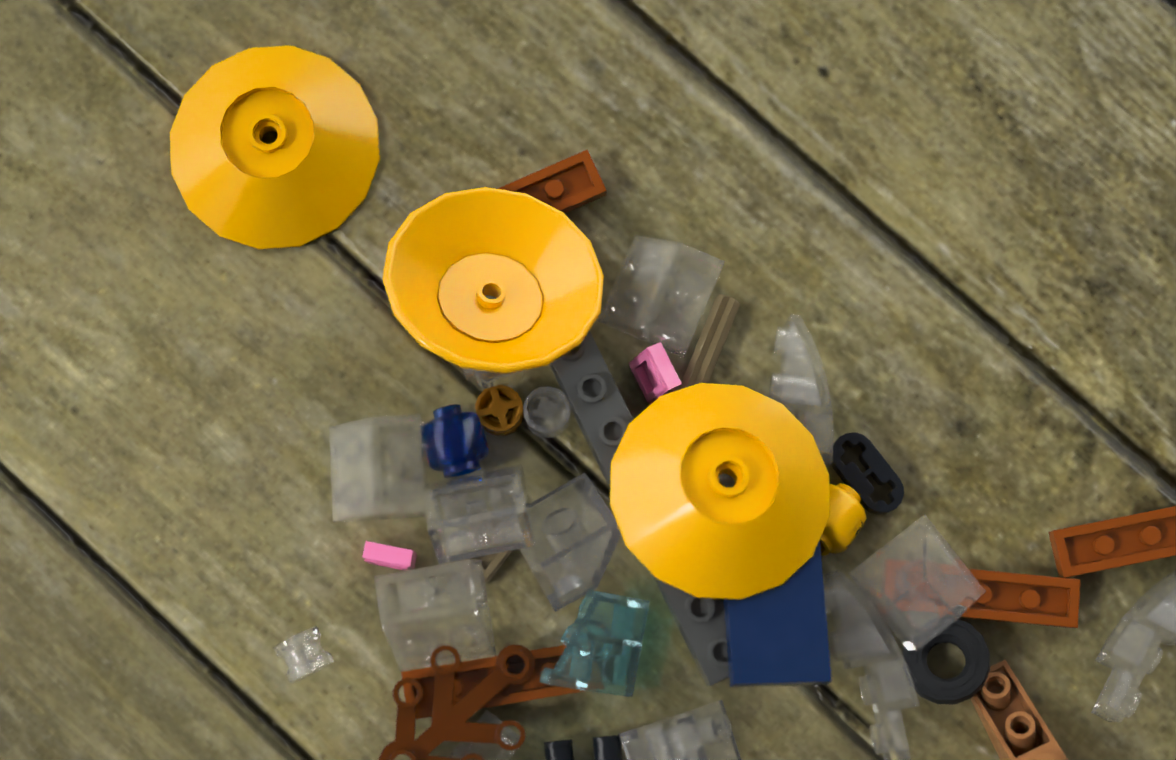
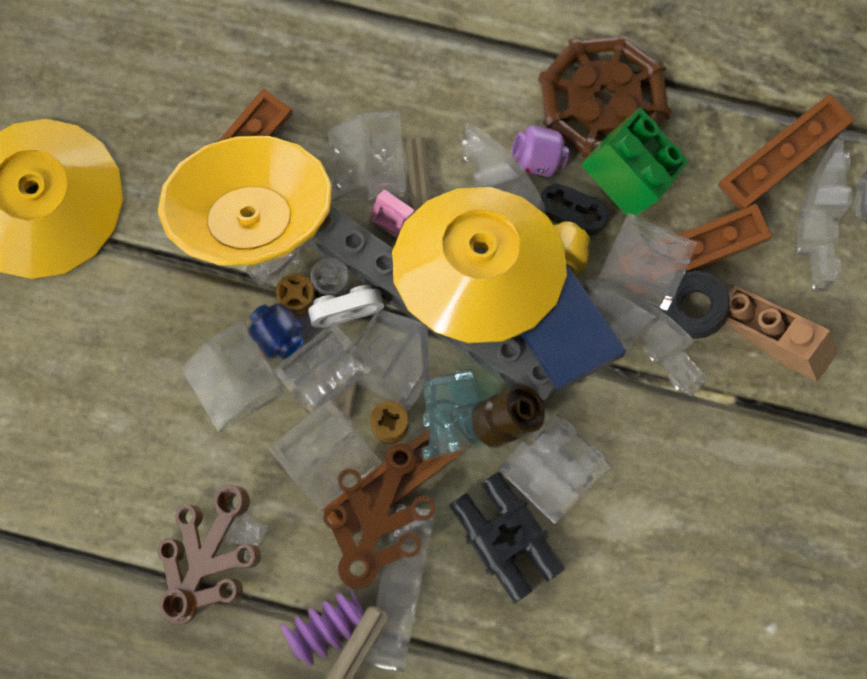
camera: 25 degrees left, 5 degrees down
bright pink tile [362,541,417,572] -> none
none -> plant [158,485,261,625]
none -> white plate [308,285,384,328]
none -> pearl gold wheel [370,401,409,444]
none -> dark brown wheel [471,384,545,448]
none -> medium lavender head [511,125,569,178]
none -> reddish brown plate [538,33,672,158]
none -> green slope [581,107,689,220]

